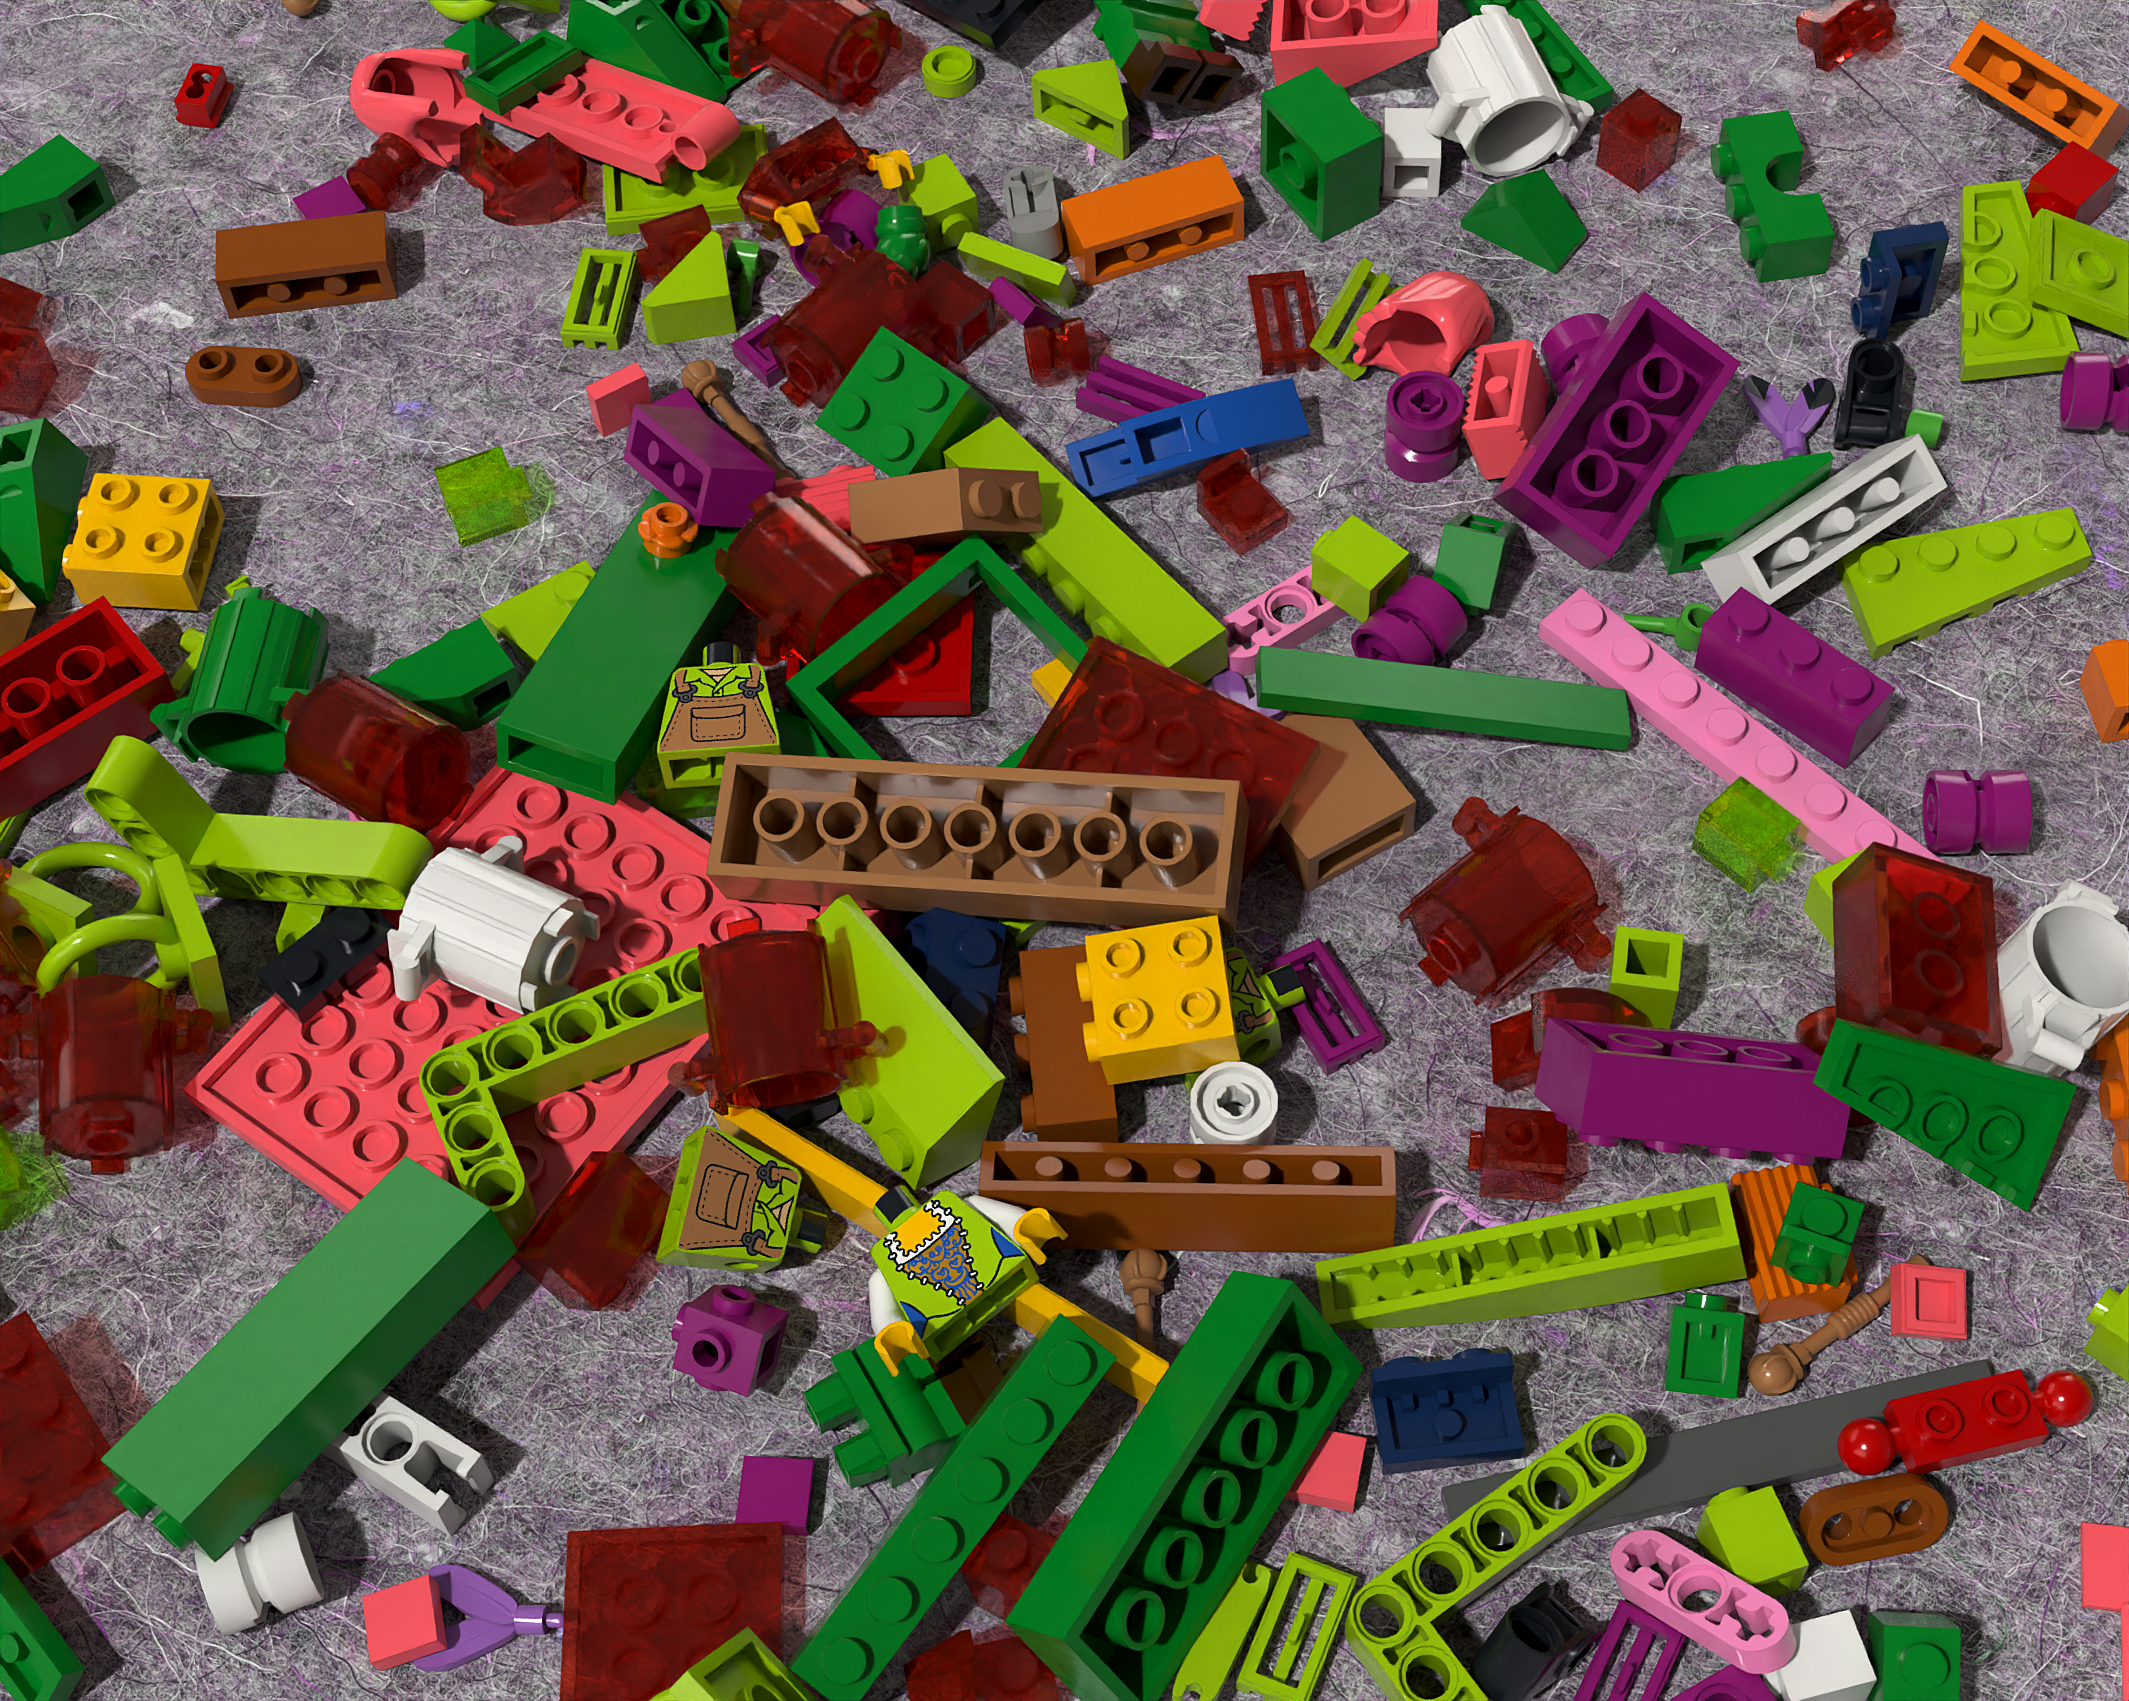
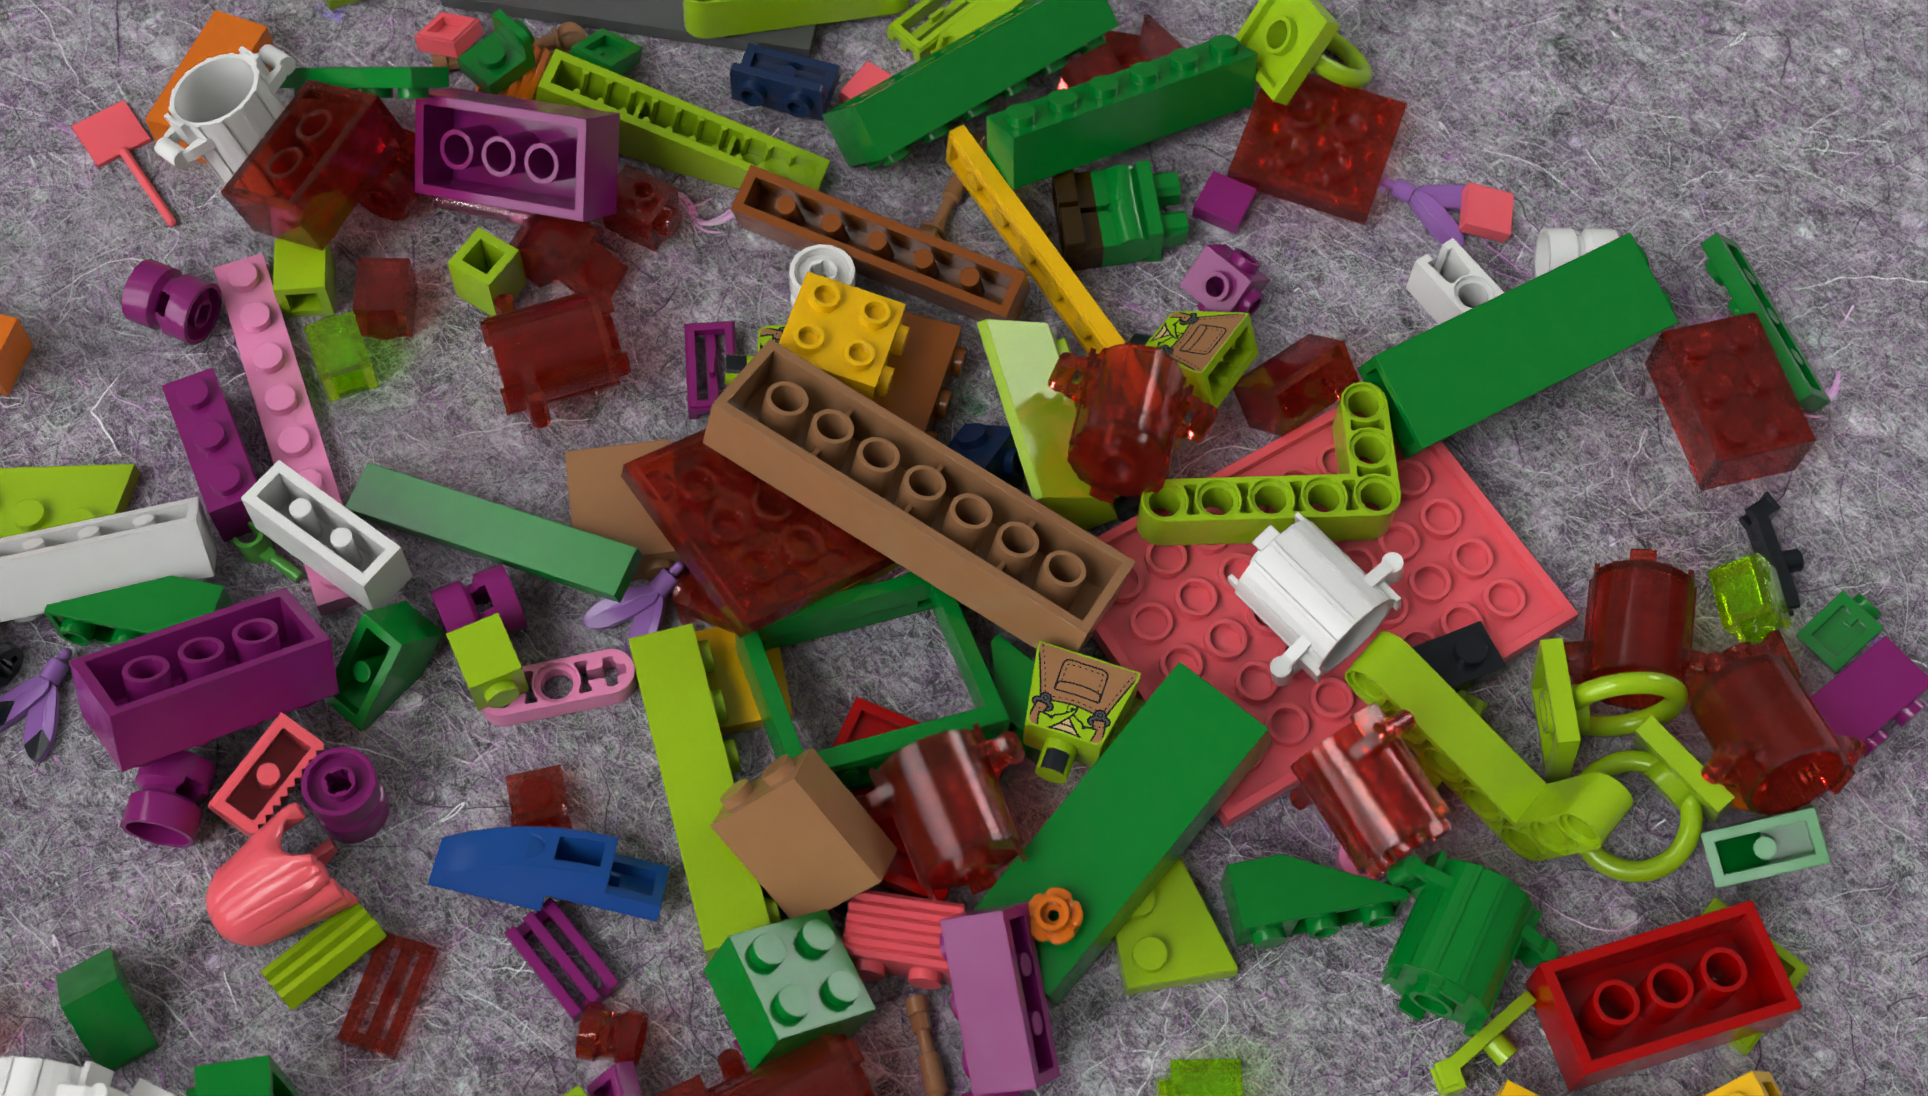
camera: 165 degrees left, 5 degrees up
torso [868,1185,1068,1377] -> none
none -> white brick [241,460,413,611]
none -> clear red brick [352,258,418,340]

